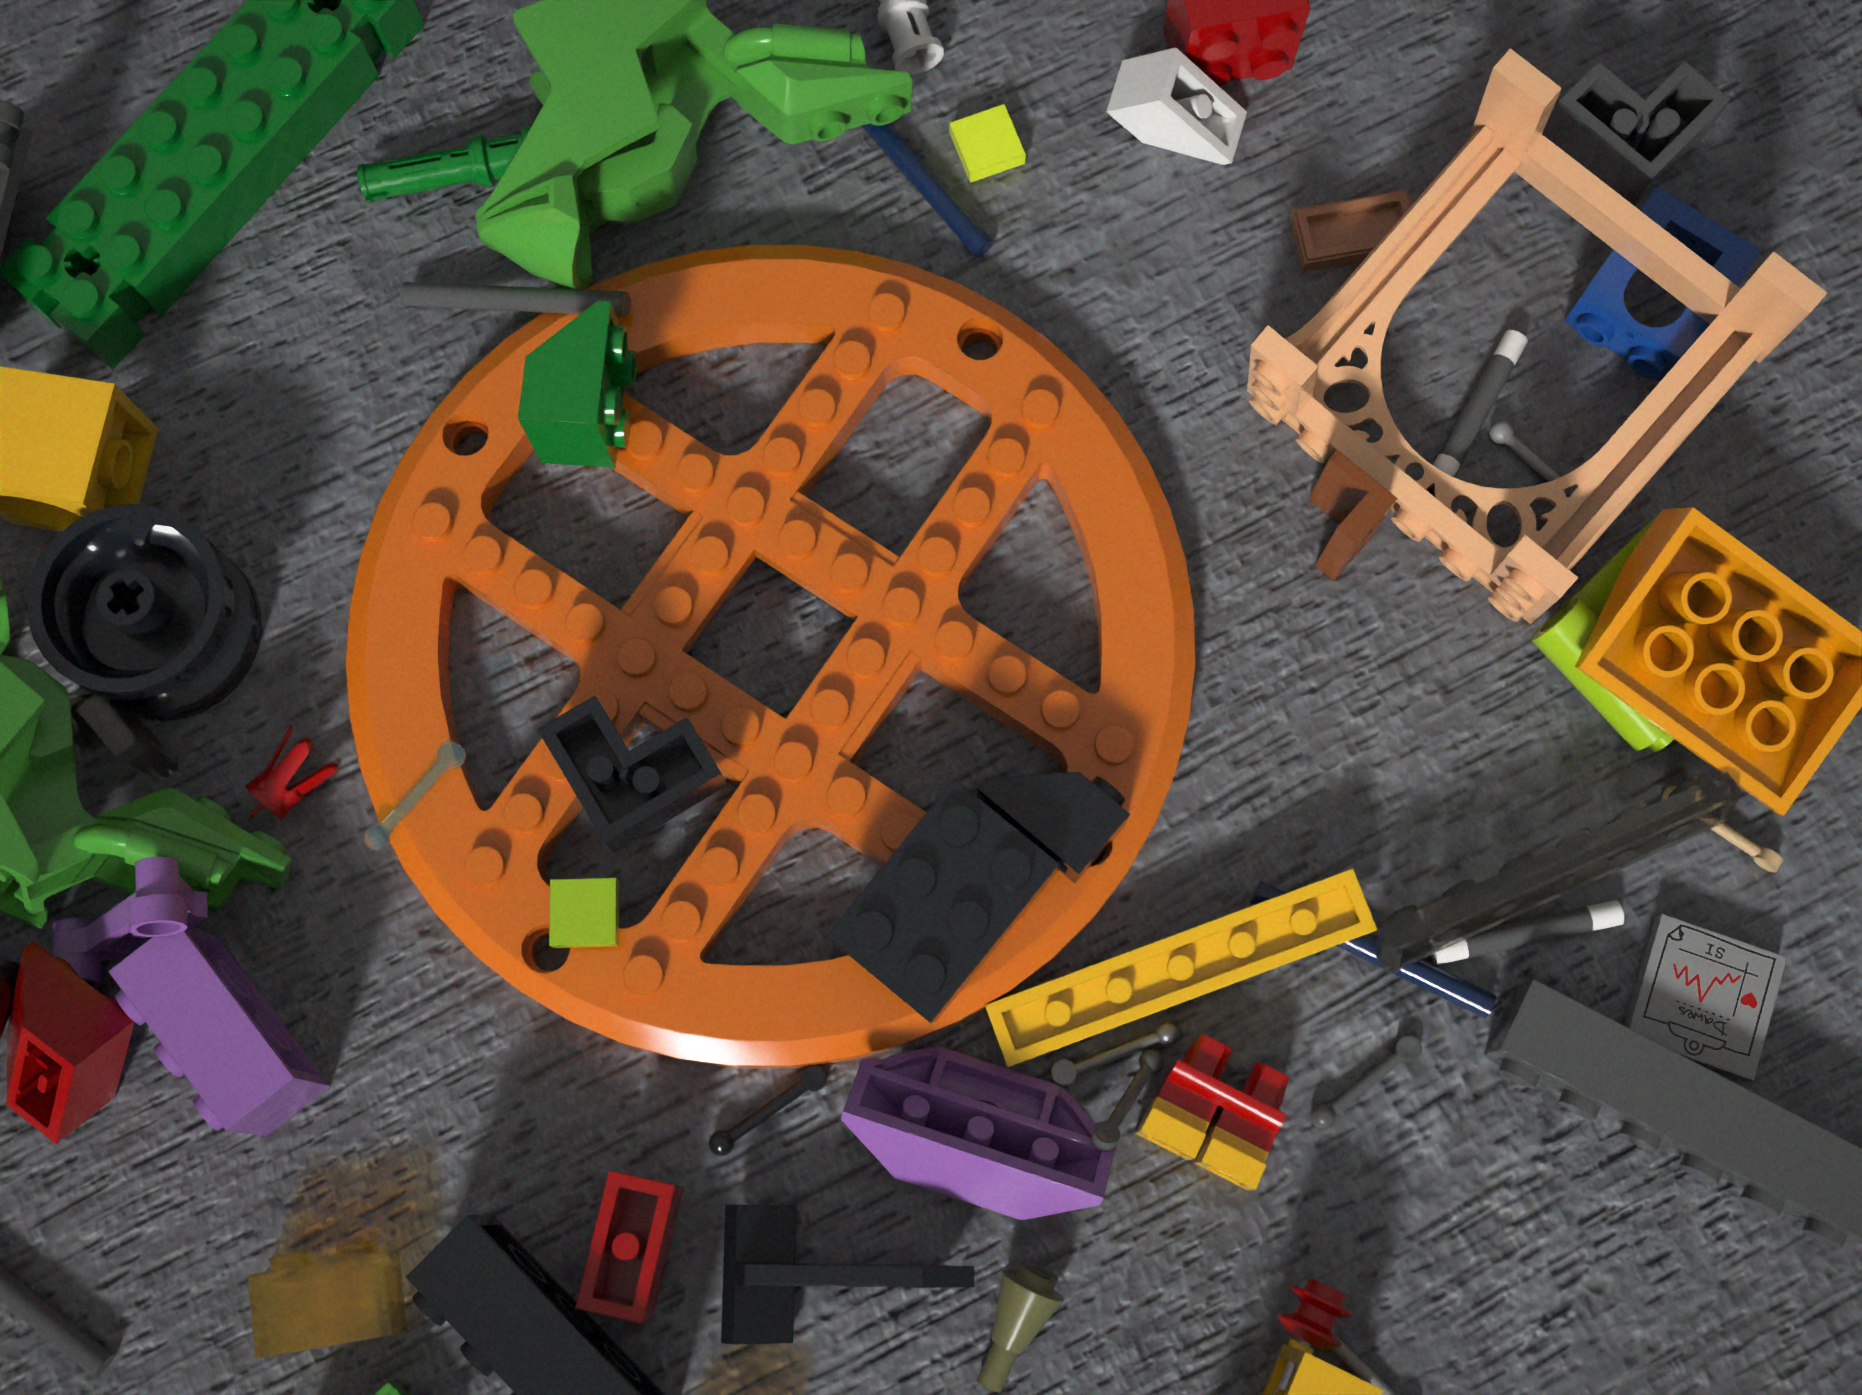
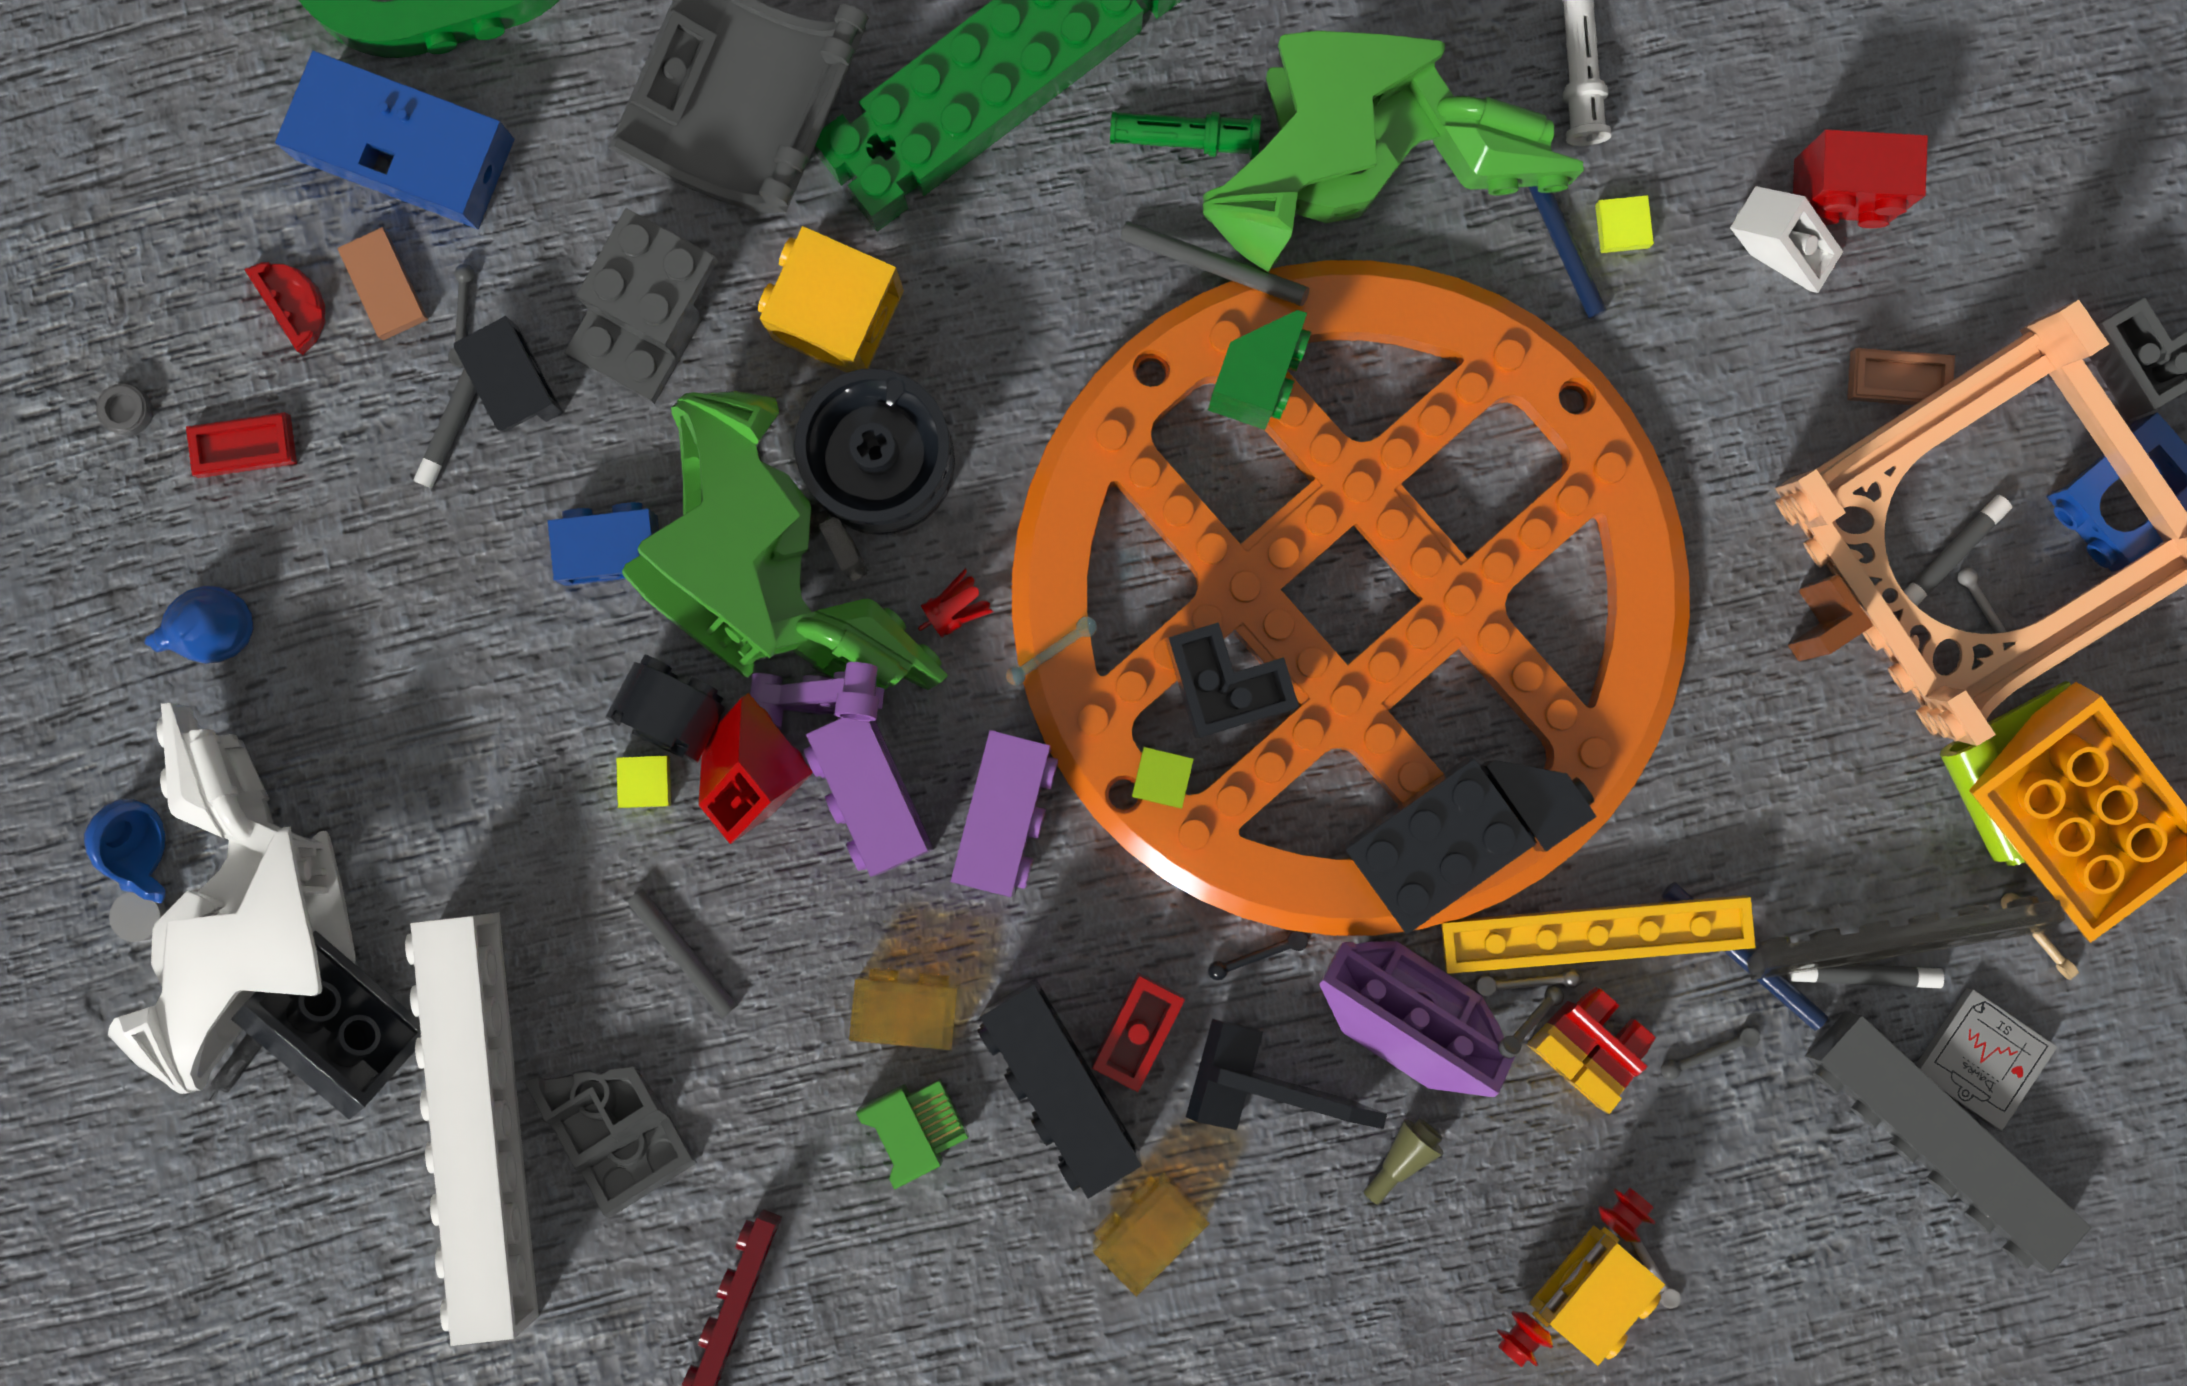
camera: 10 degrees right, 10 degrees up
none -> medium lavender brick [950,730,1058,897]

